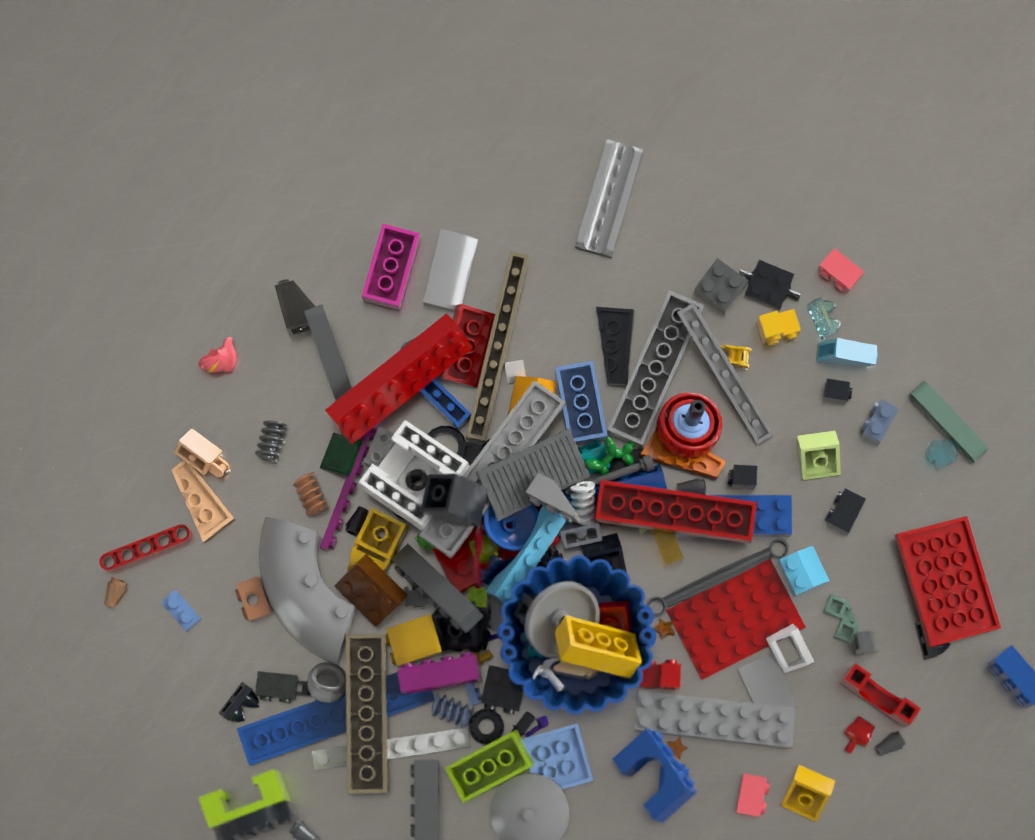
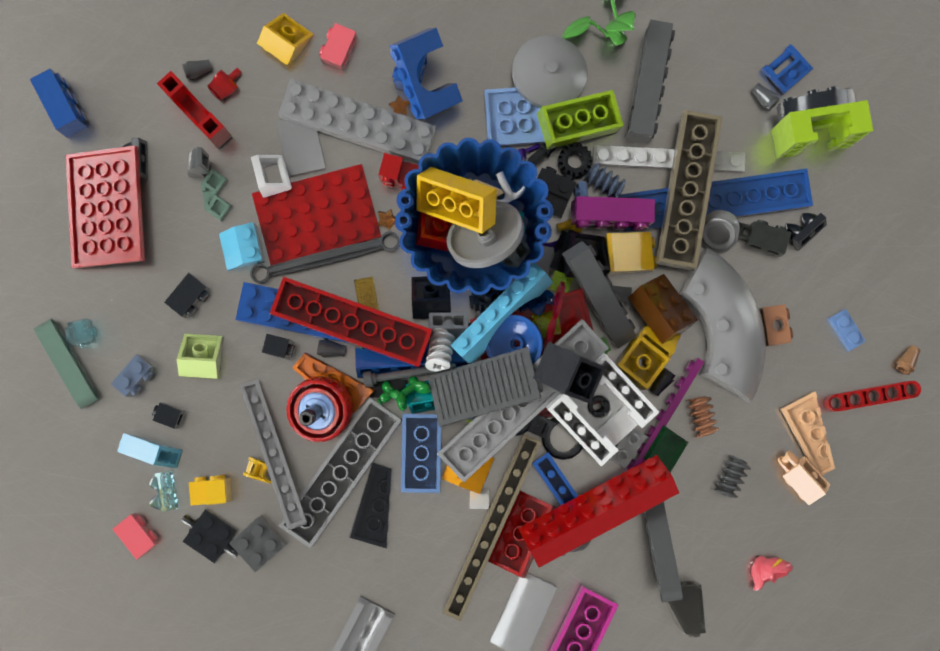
camera: 175 degrees left, 5 degrees up
light grey slope [526,473,581,523] -> none

